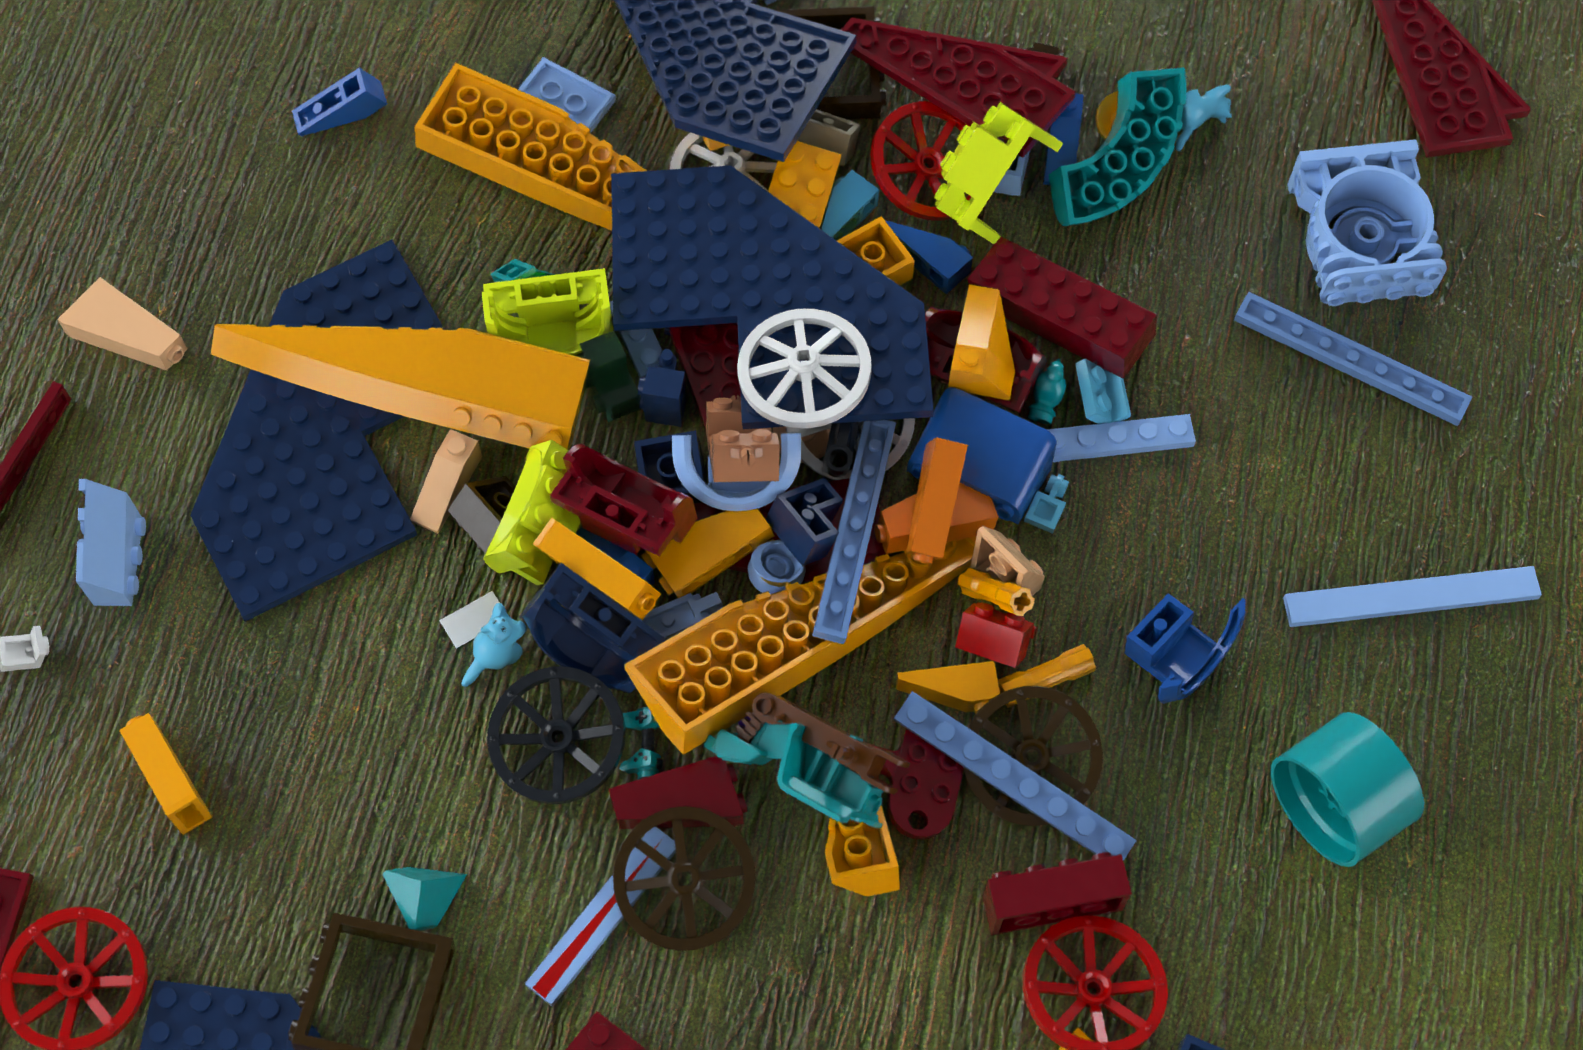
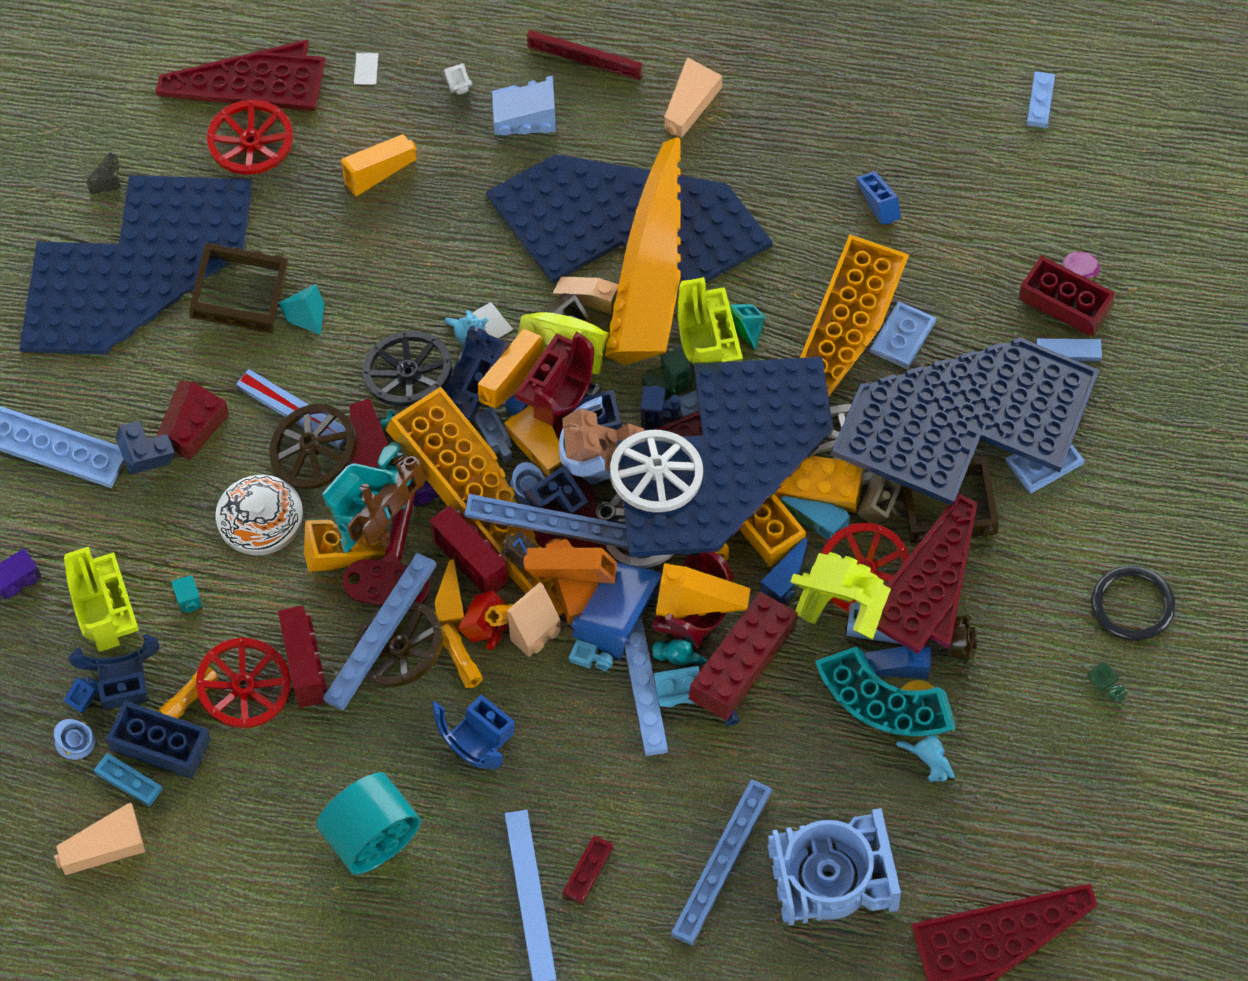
camera: 90 degrees right, 5 degrees down
none -> dish [216,475,303,555]
none -> dark red brick [430,505,508,593]
none -> clear smoke brick [500,531,539,571]
none -> dark red tile [562,835,614,905]

